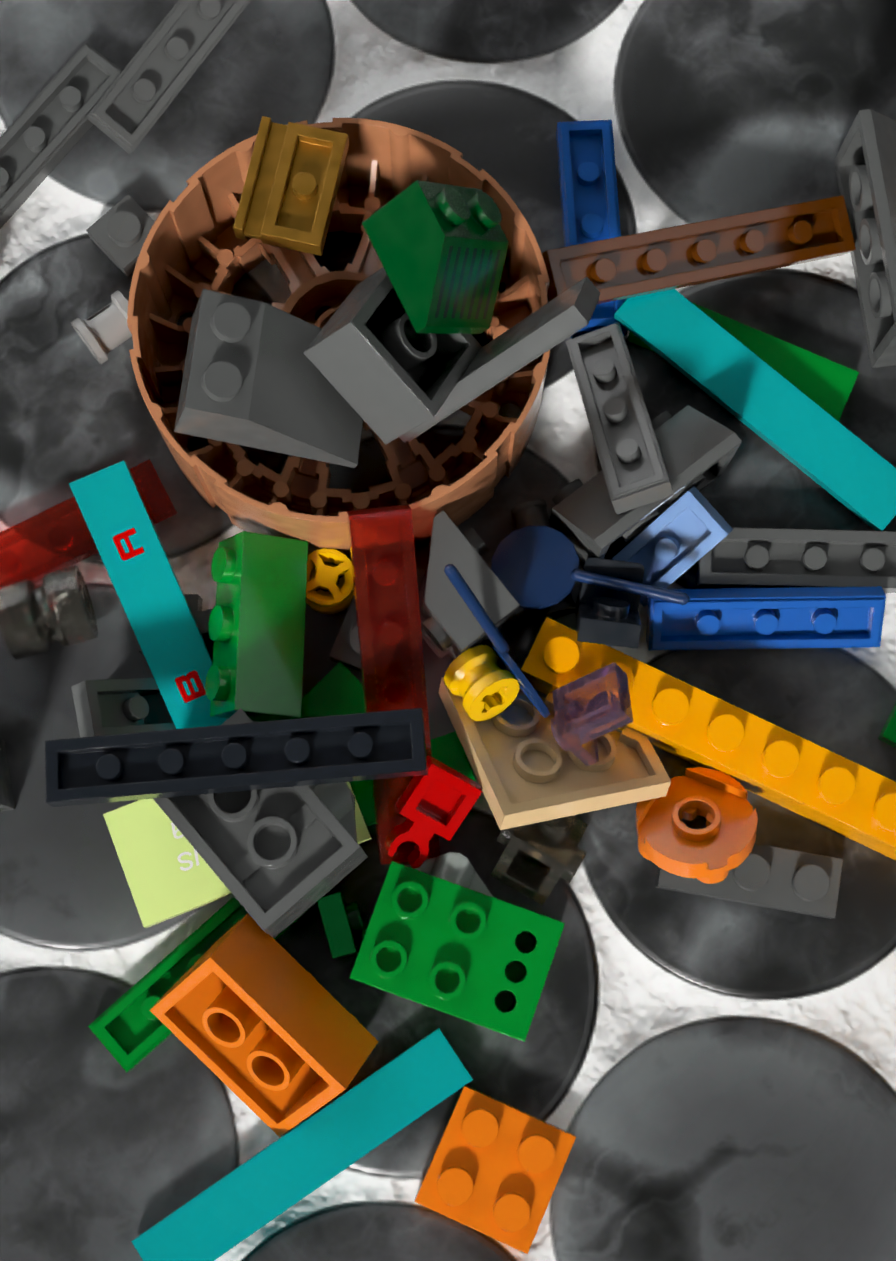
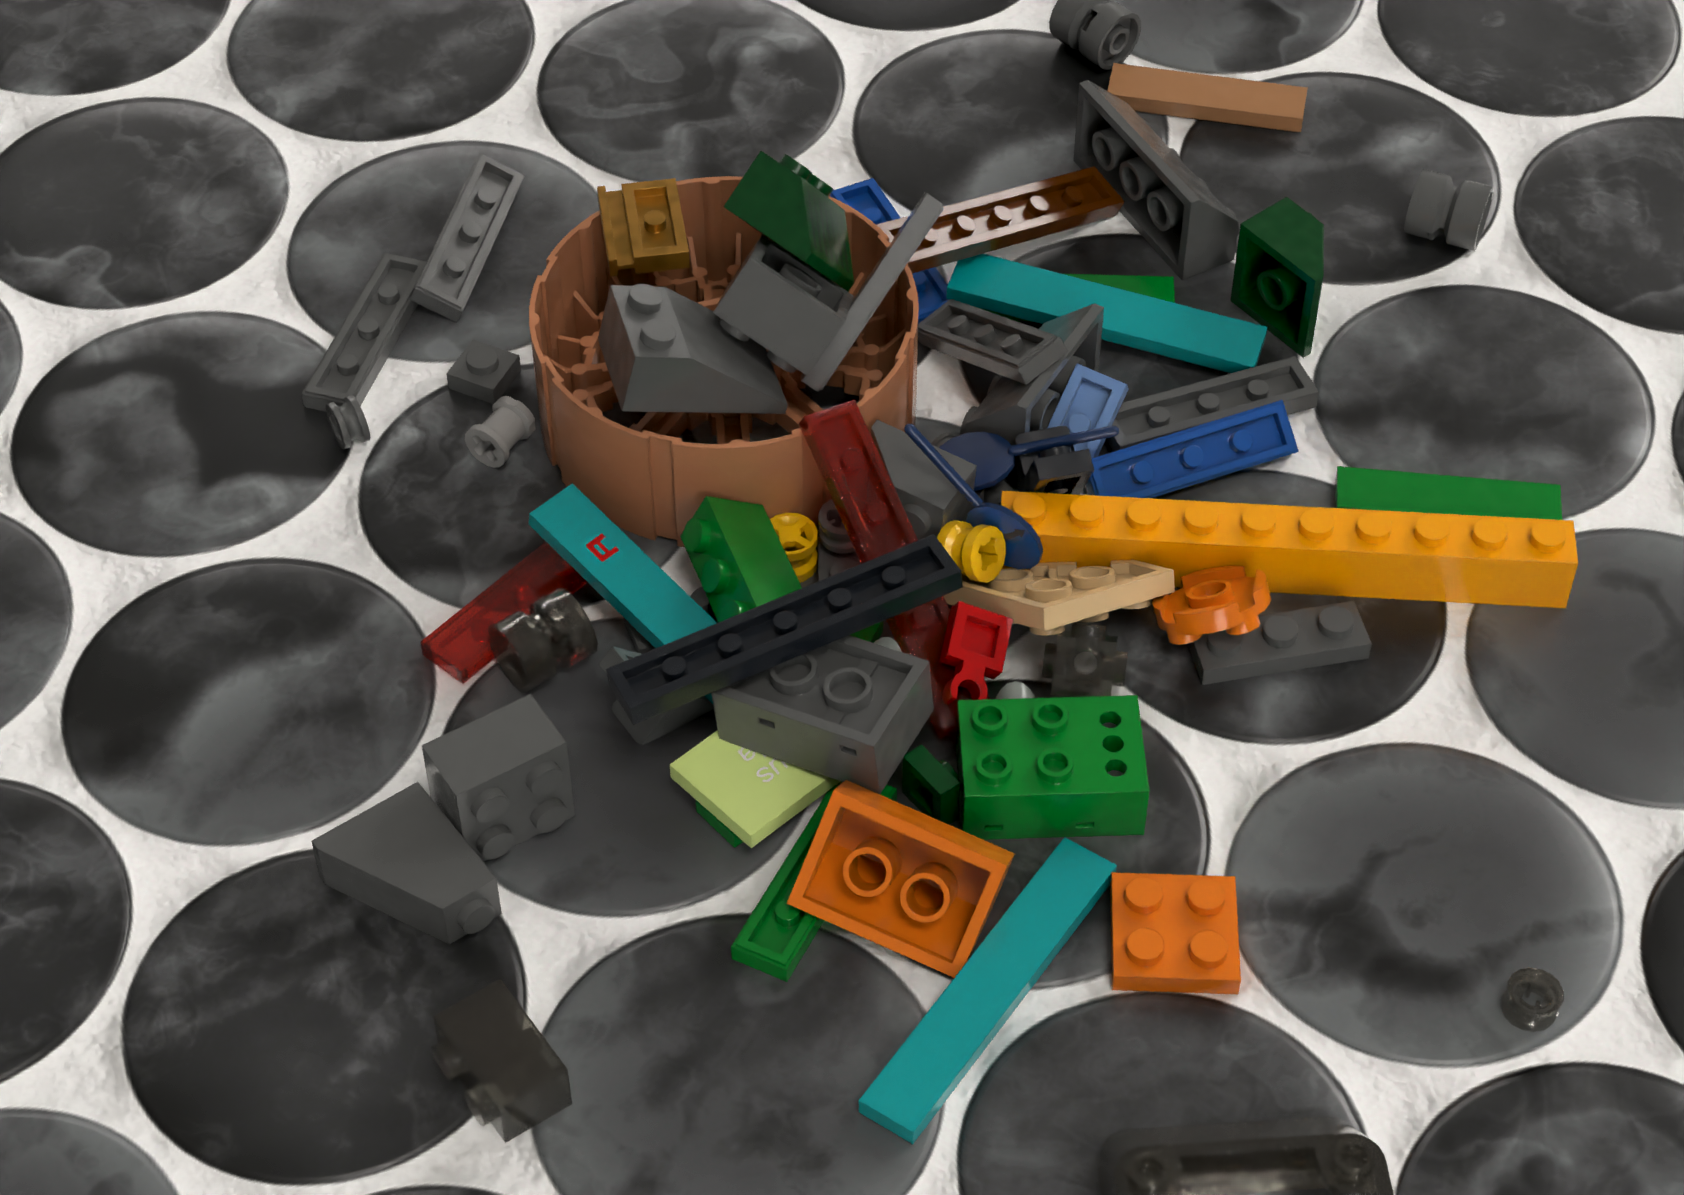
camera: 20 degrees left, 30 degrees down
bracket [551,662,633,766] -> none

